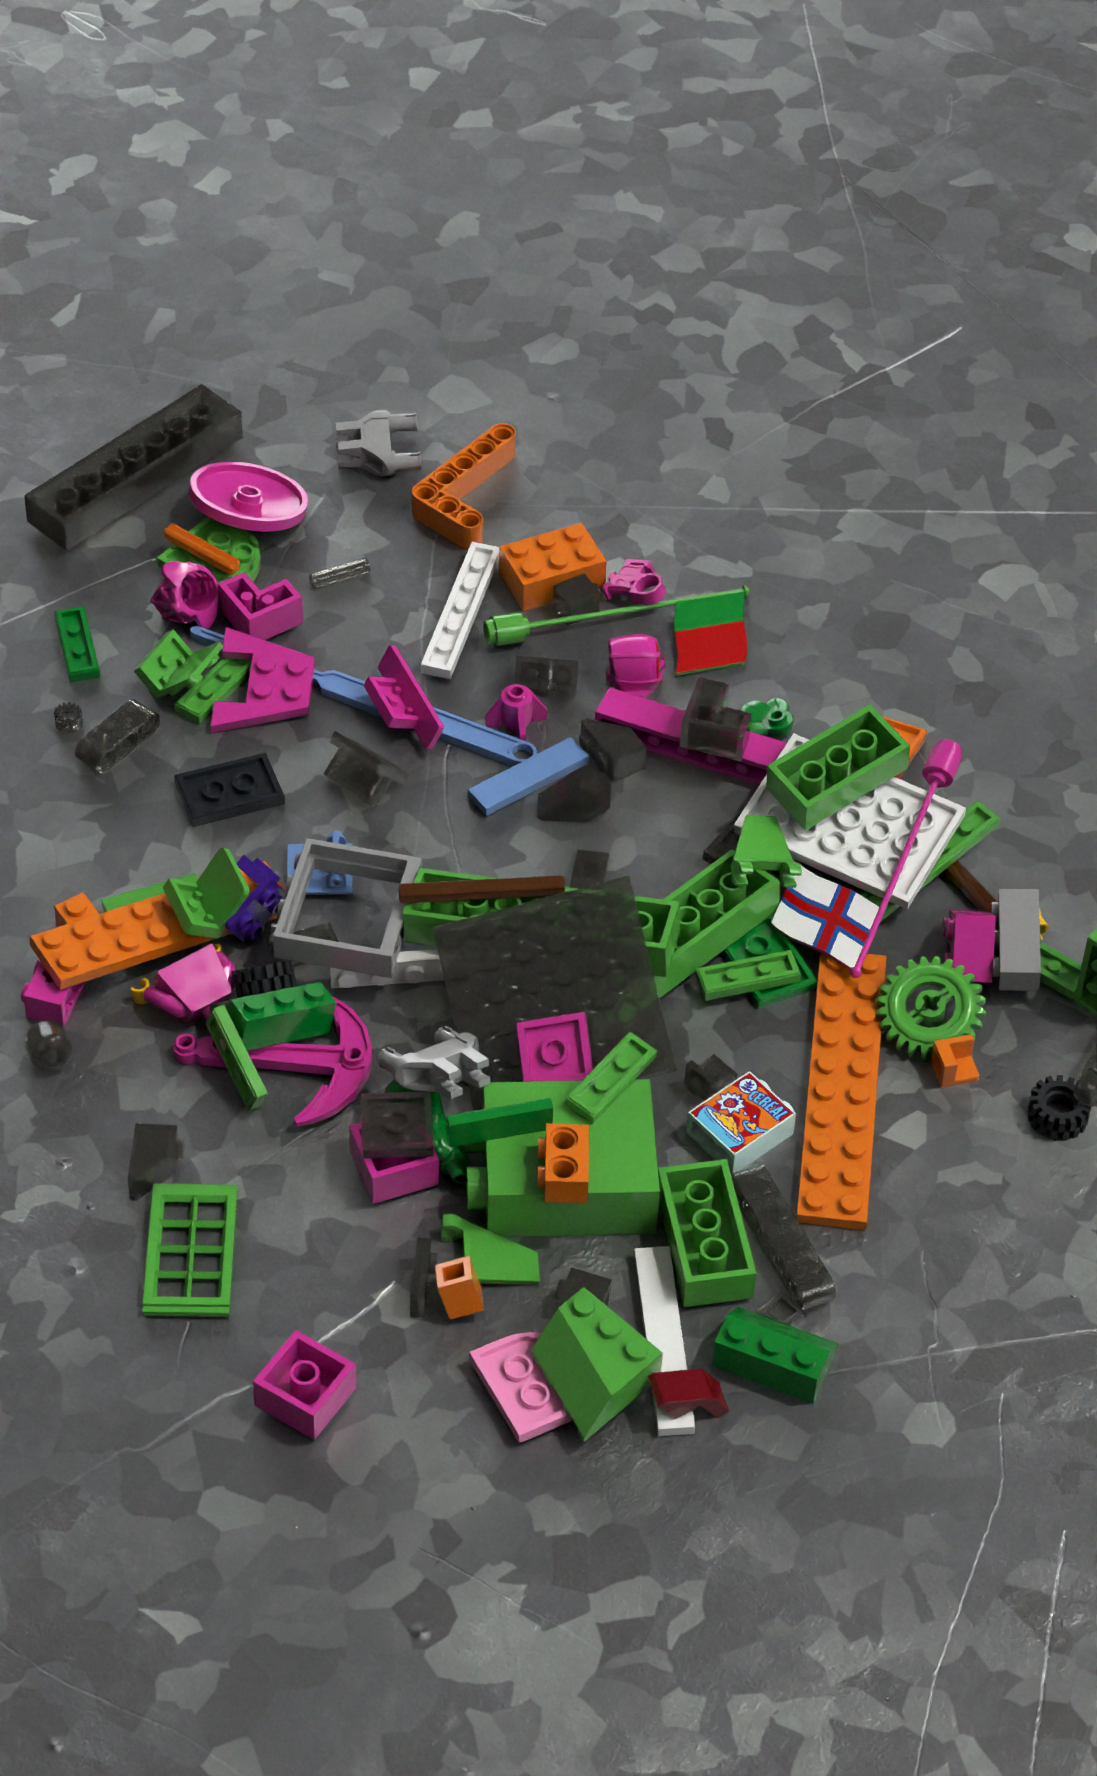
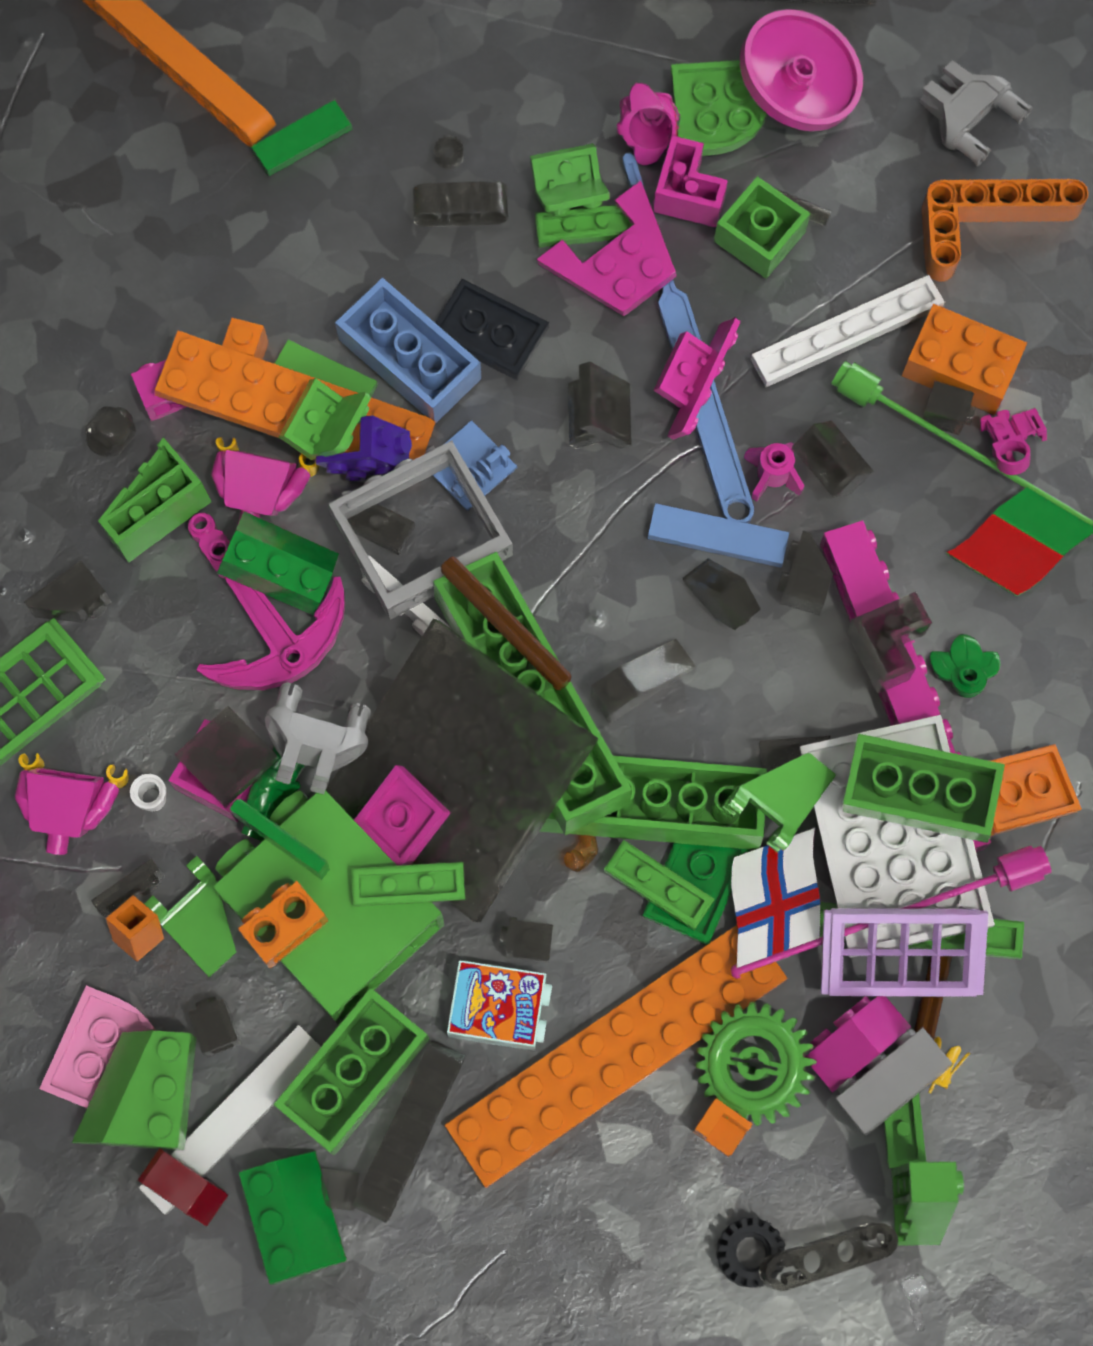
camera: 50 degrees right, 25 degrees up
green tile [54,606,100,682] -> none
orange axle [164,523,240,575] -> none
bright green tile [206,1005,268,1111] -> none
black tyre [232,960,297,998] -> none
dark pink piece [606,634,666,698] -> none
none -> dark pink torso [15,753,129,855]
none -> bright green wedge [98,437,212,563]
none -> white piece [130,774,167,811]
none -> medium blue brick [335,278,481,424]
none -> clear orange arm [564,835,598,872]
none -> bright green brick [714,176,811,279]
none -> lavender piece [821,908,988,997]

